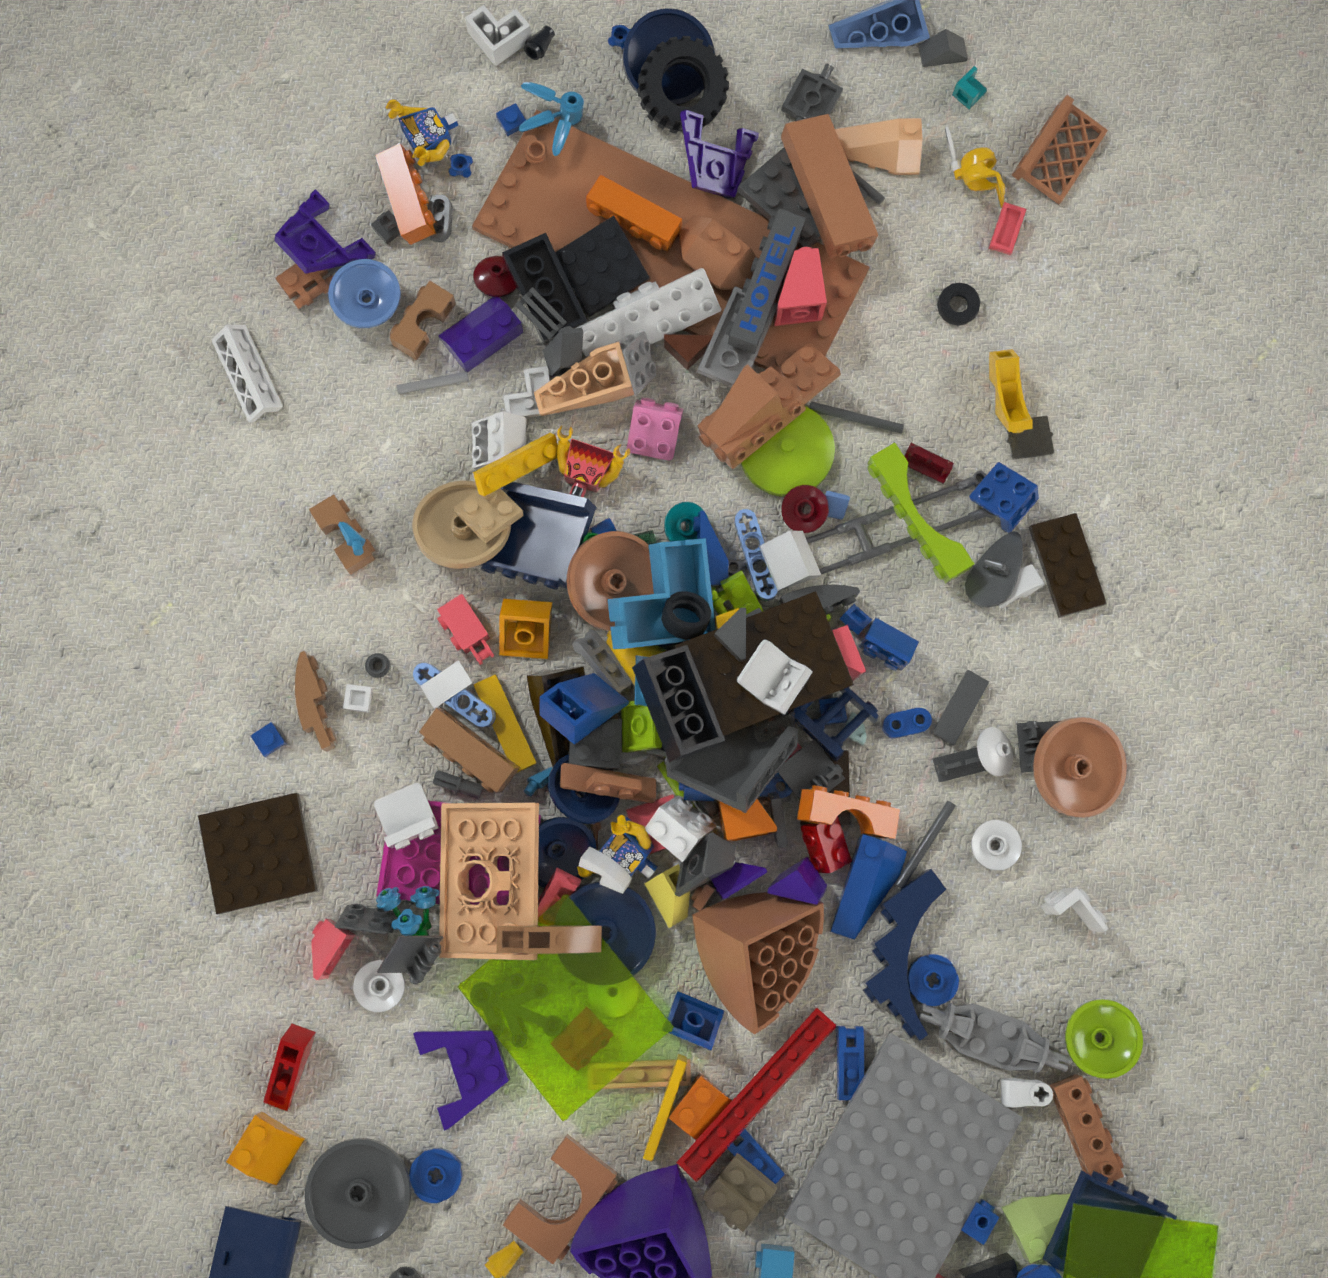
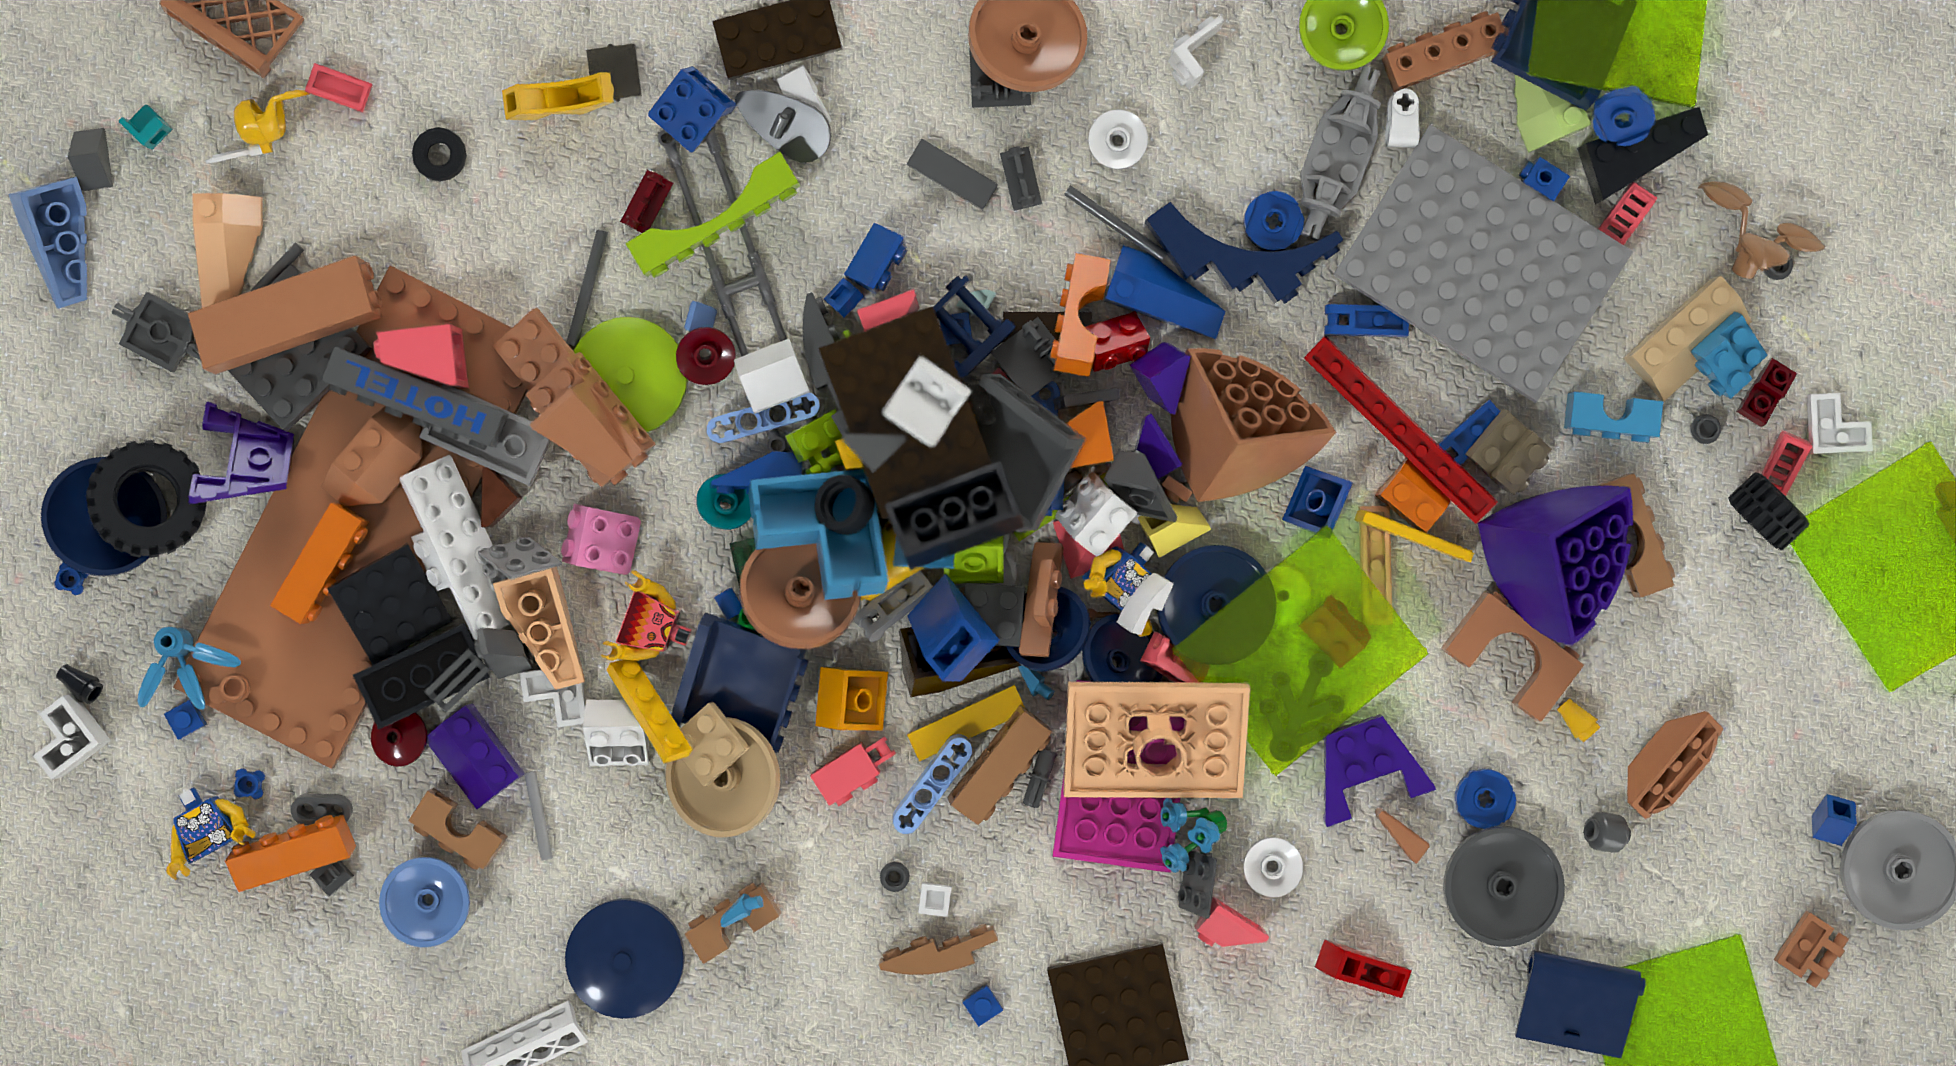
camera: 85 degrees left, 10 degrees up
light orange slope [226,1111,306,1185] -> none
dark purple wing [274,189,376,274] -> none
nougat plate [275,264,333,310] -> none
white bracket [374,783,439,850] -> none
dark grey hinge [377,935,443,985] -> none
white sticker [421,660,472,709] -> none
medium nougat slope [496,925,602,954] -> none
blue plate [882,708,932,739] -> none
white dish [977,727,1013,776] -> none
none -> dark blue dish [565,898,685,1019]
none -> nougat slope [1374,807,1430,864]

